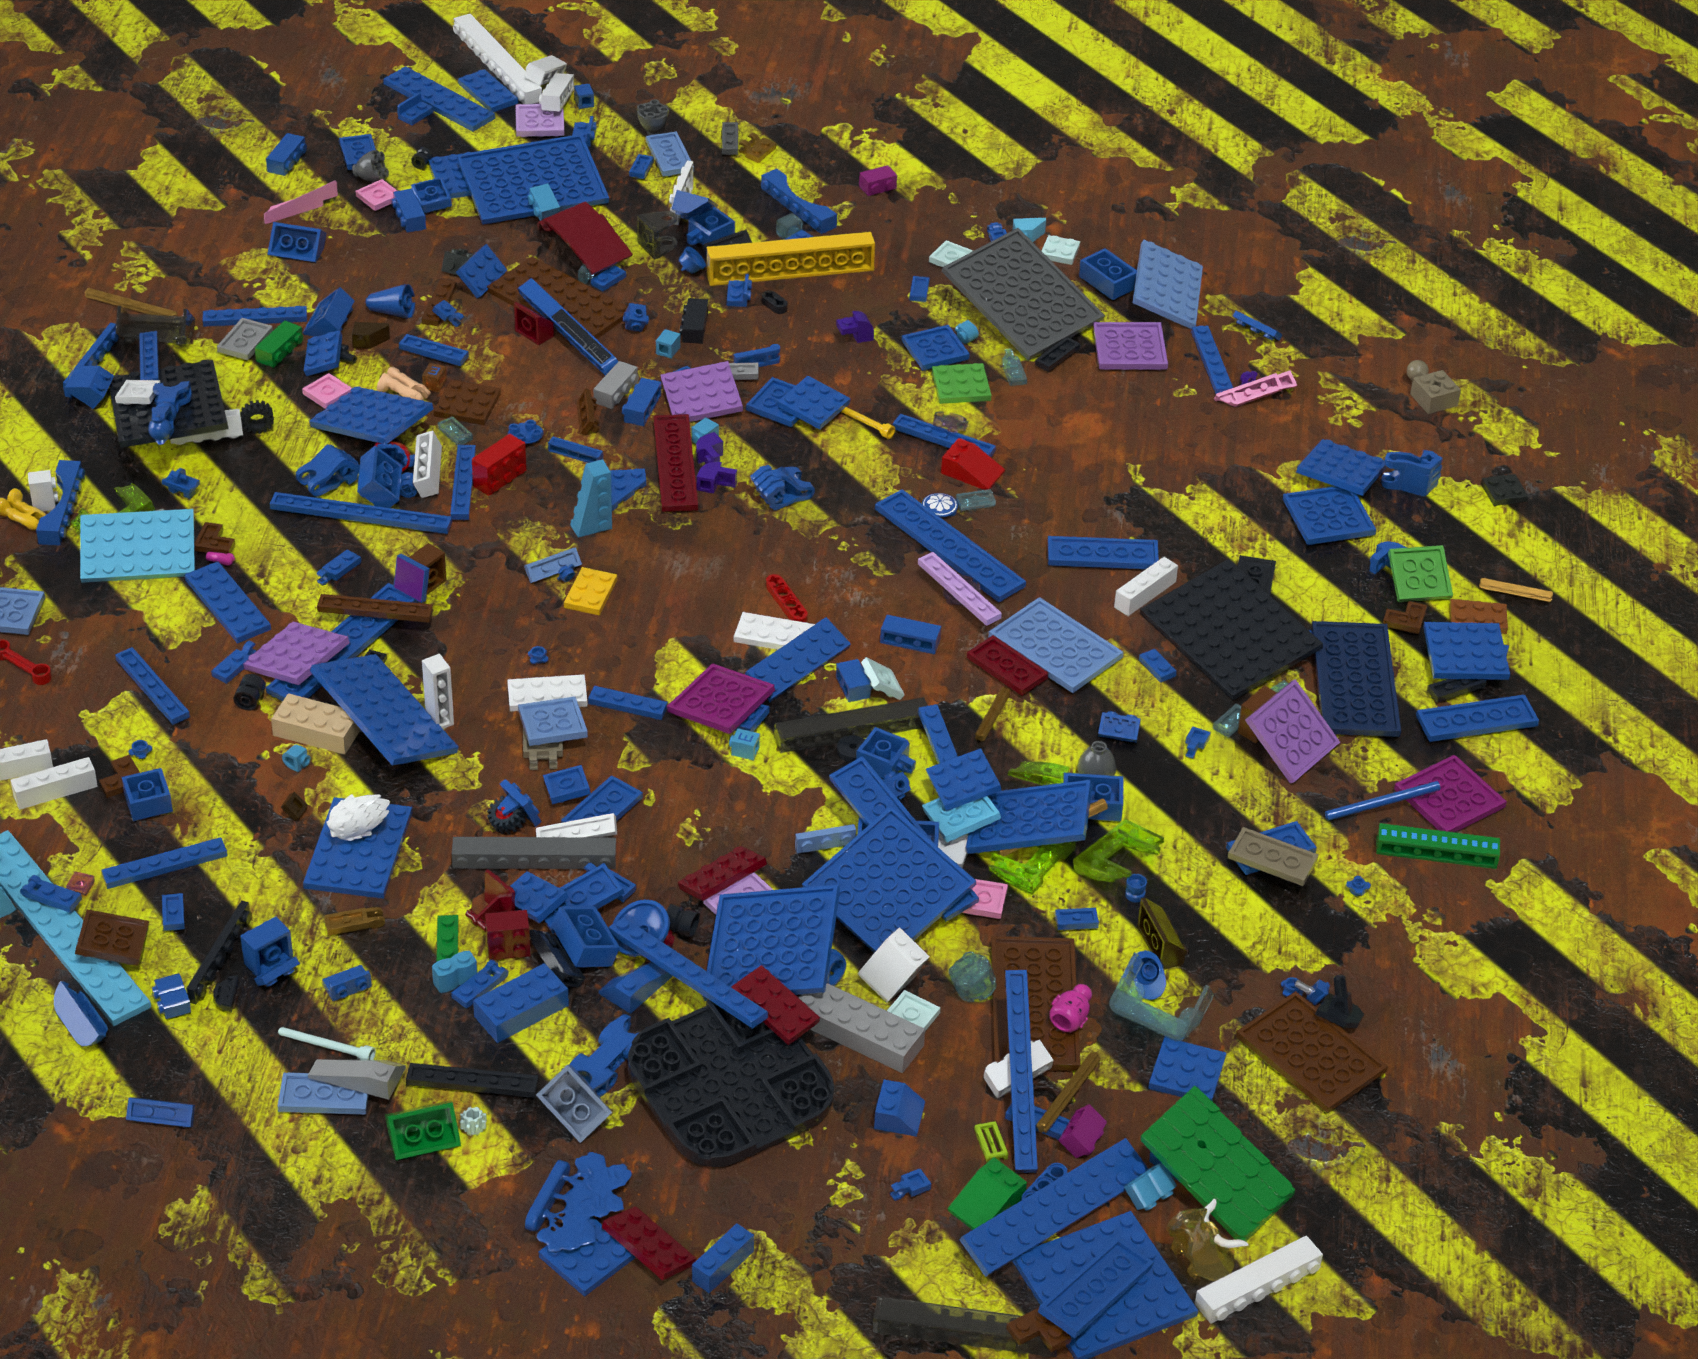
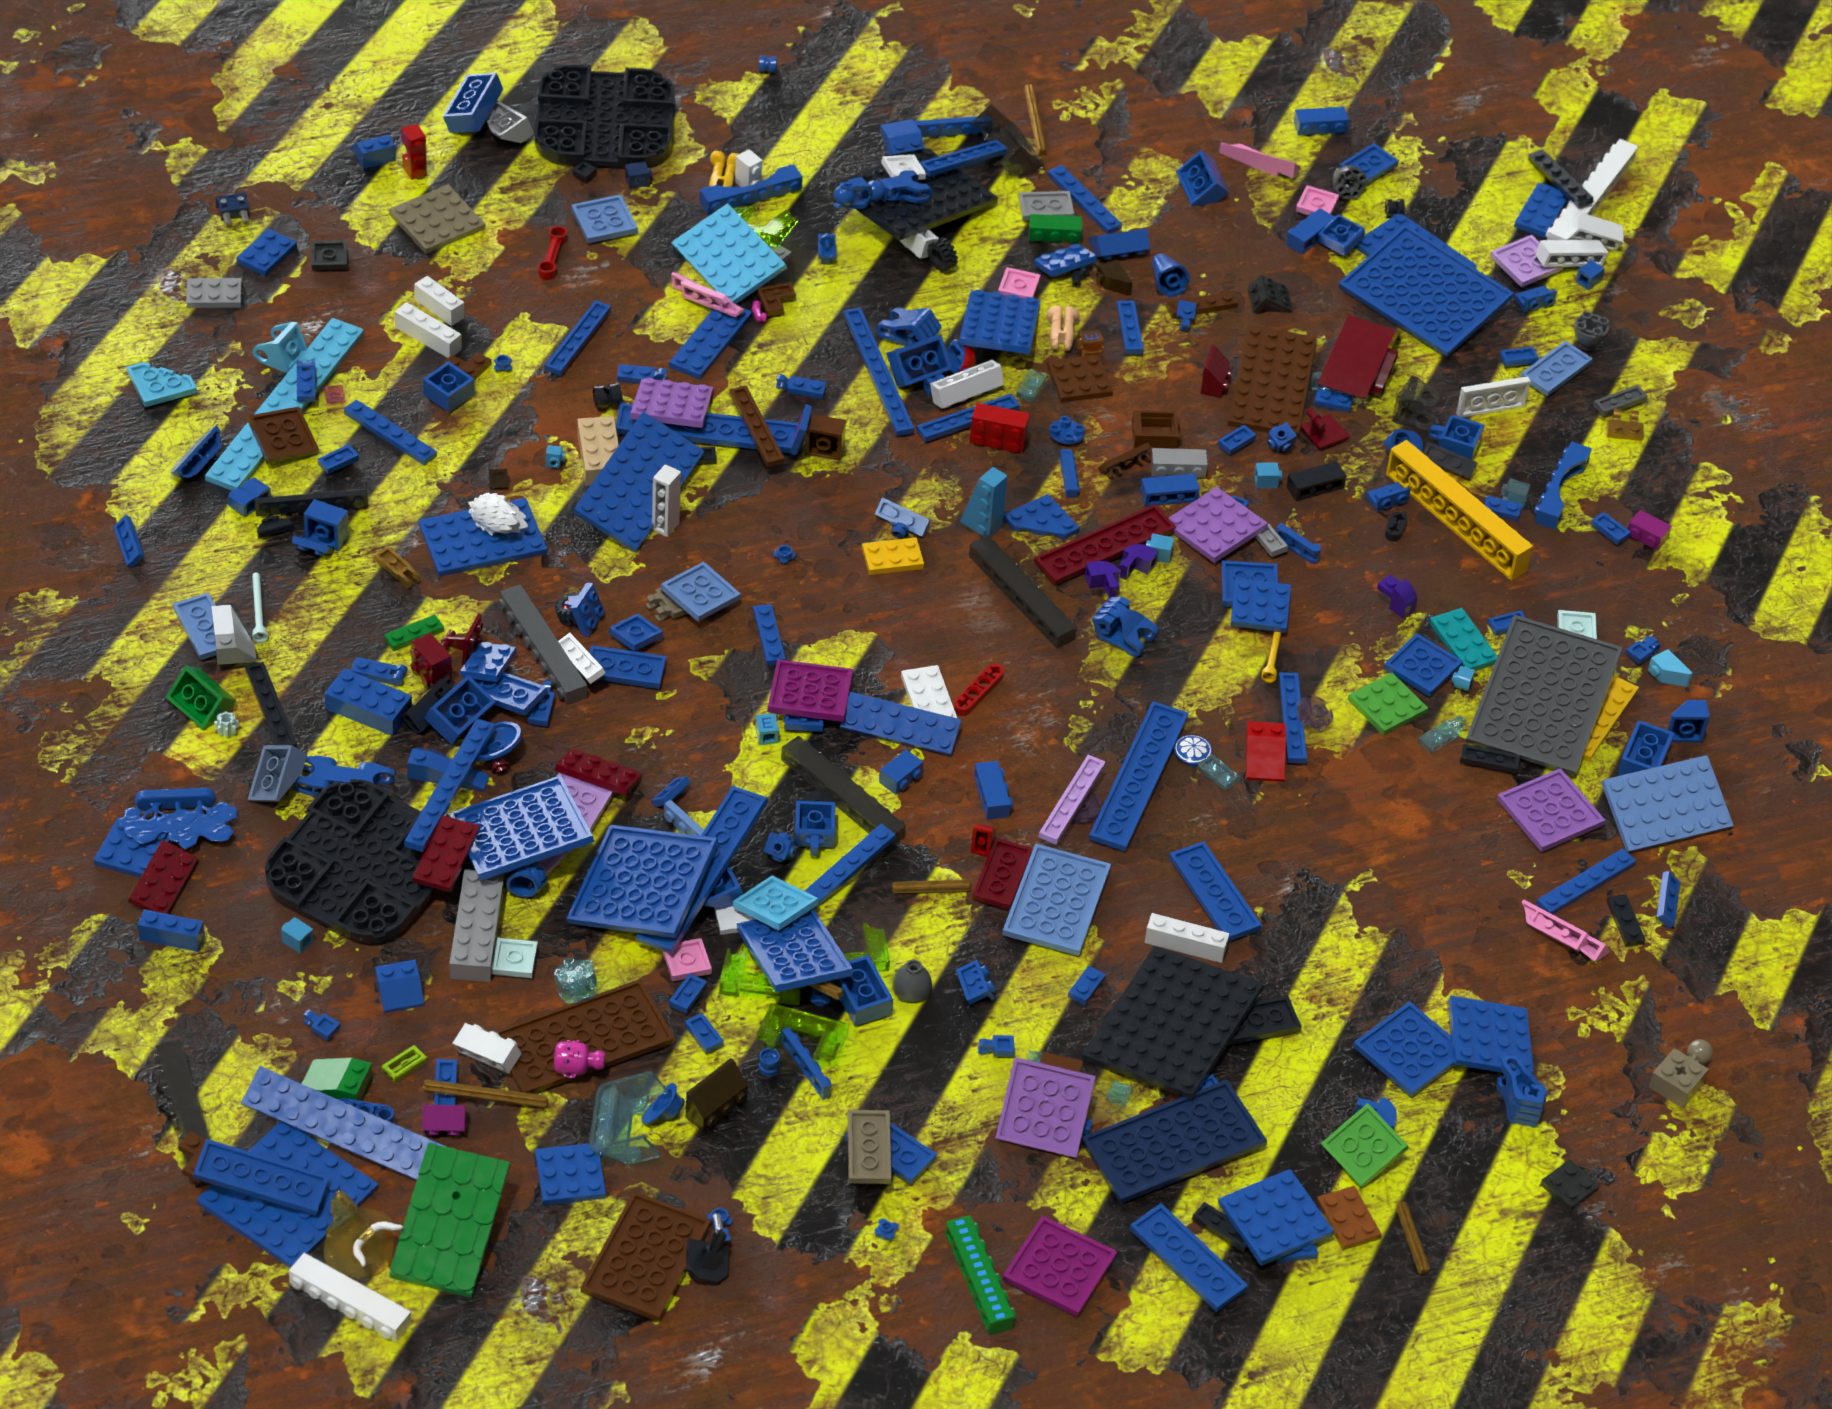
camera: 60 degrees right, 5 degrees up
blue bracket [322,965,372,1001] -> none
blue plate [383,66,495,132] -> none
blue bracket [397,93,434,125] -> none
dark azure brick [432,951,477,993] -> none
blue plate [456,244,507,298] -> none
white plate [508,675,587,712] -> none
blue beam [517,278,618,376] -> none
dark azure brick [527,183,560,221] -> none
black wheel [666,904,700,938] -> none
blue slope [672,190,718,221] -> none
white slope [857,927,930,1003] -> none
light aqua plate [861,657,905,700] -> none
blue plate [926,749,1002,811] -> none
blue plate [1005,970,1038,1173] -> none
light aqua plate [1042,235,1080,265] -> none
dark azure brick [1124,1163,1177,1211] -> none
dark purple plate [1240,371,1257,385] -> none
blue piece [1325,781,1440,821] -> none
reddish brown plate [1383,601,1427,634] -> none
none -> dark azure brick [281,917,314,954]
none -> blue plate [651,776,690,807]
none -> blue plate [669,973,707,1014]
none -> bright pink wedge [671,272,744,317]
none -> blue plate [781,1027,832,1100]
none -> clear smoke brick [969,535,1077,649]
none -> red slope [970,823,997,857]
none -> reddish brown window [1131,410,1181,449]
none -> blue plate [1217,425,1256,455]
none -> dark red plate [1300,408,1350,450]
none -> teal plate [1429,608,1498,671]
none -> black plate [1528,149,1594,208]
none -> blue plate [1591,512,1631,545]
none -> black plate [1606,894,1646,947]
none -> blue slope [1667,700,1710,742]

